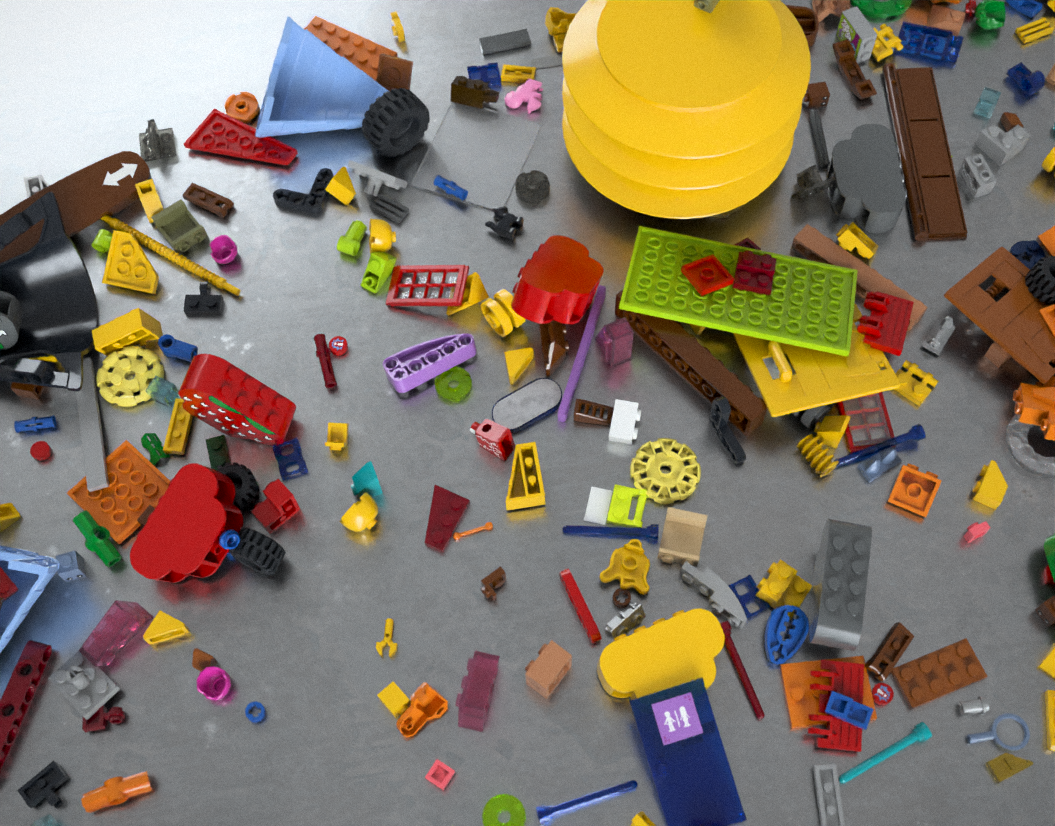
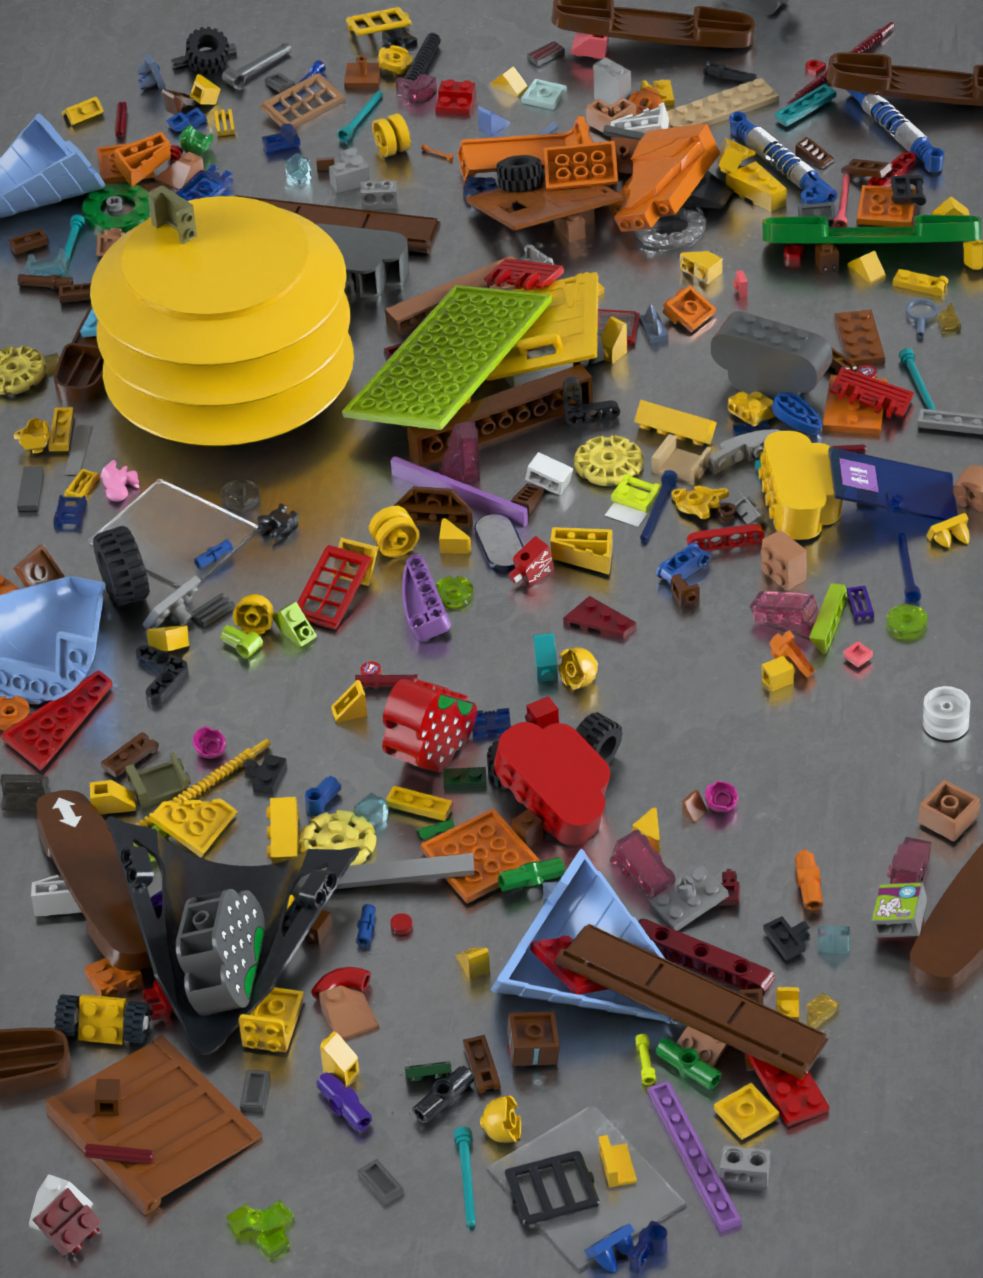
camera: 75 degrees left, 20 degrees down
blue plate [219,529,240,550] -> none
blue bush [245,702,265,722] -> none
yellow bracket [325,422,349,451] -> none
yellow bar [376,618,398,658] -> none
dark brown hinge [450,76,499,109] -> none
orange hinge [453,522,493,540] -> none
red brick [511,235,604,324] -> none
red plate [681,254,734,296] -> none
dark red plate [732,250,777,295] -> none
yellow piece [796,434,839,478] -> none
blue slope [825,691,874,730] -> none
clear blue piece [834,424,926,467] -> none
yellow plate [836,222,879,259] -> none
light grey pin [959,696,989,715] -> none
none -> yellow slope [331,680,367,722]
none -> yellow wedge [634,400,717,446]
none -> blue piece [656,543,711,585]
none -> lime slope [809,583,847,655]
none -> dark purple tile [846,586,874,621]

